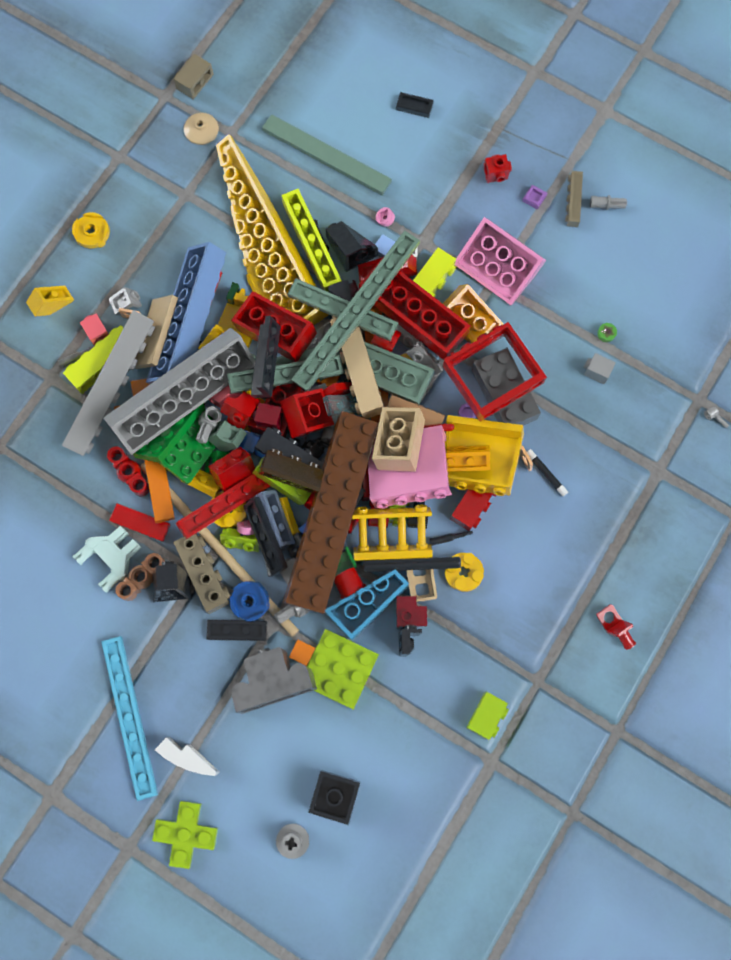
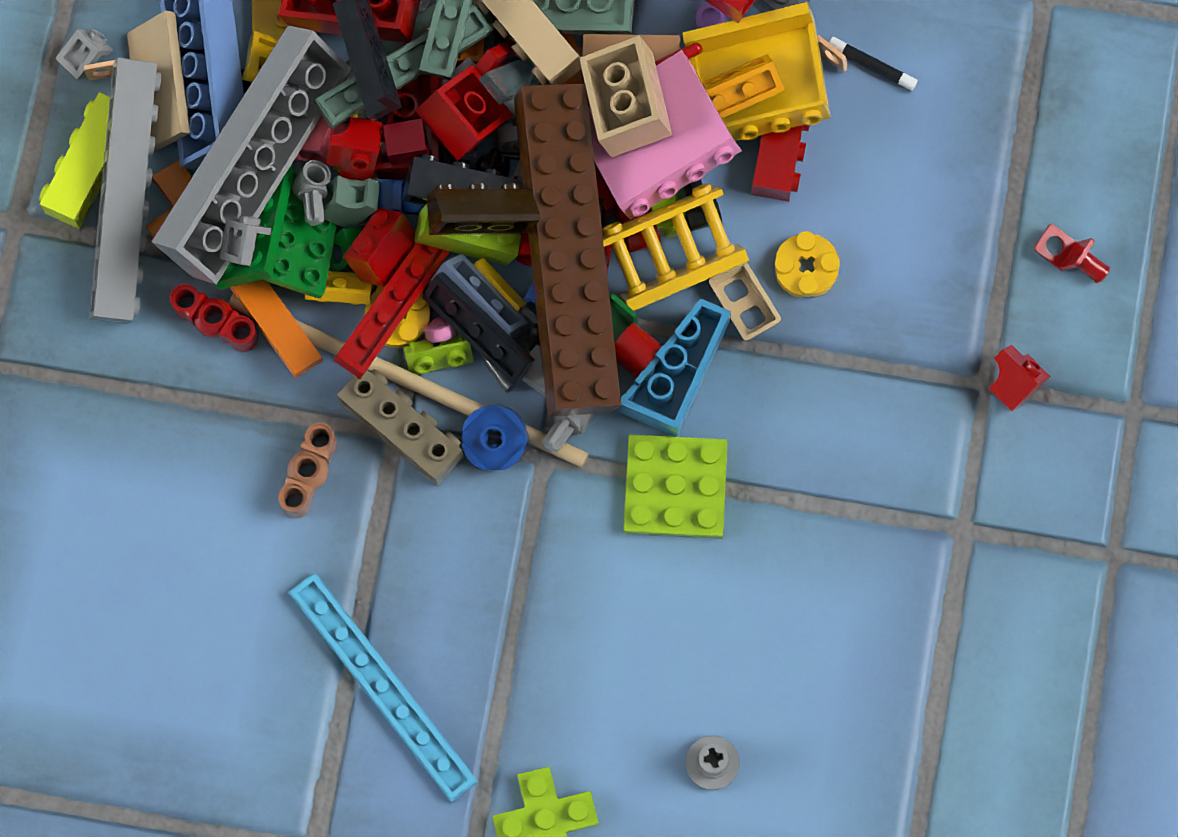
camera: 20 degrees left, 0 degrees up
flat silver piece [58,345,95,367] -> none
light aqua connector [73,526,141,593] -> none
coral brick [80,314,109,345] -> none
red tile [109,503,171,542] -> none
black wedge [152,561,192,603] -> none
white slope [155,737,220,776] -> none
black tile [206,620,267,641] -> none
flat silver brick [232,647,317,714] -> none
orange tile [289,640,316,666] -> none
black brick [308,770,360,825] -> none
black axle [363,557,461,572] -> none
dark red brick [396,596,428,629] -> none
black bracket [398,625,422,657] -> none
black piece [429,531,473,546] -> none
lime brick [466,691,509,740] -> none
none -> light grey bracket [219,215,272,266]
none -> red brick [988,345,1051,411]

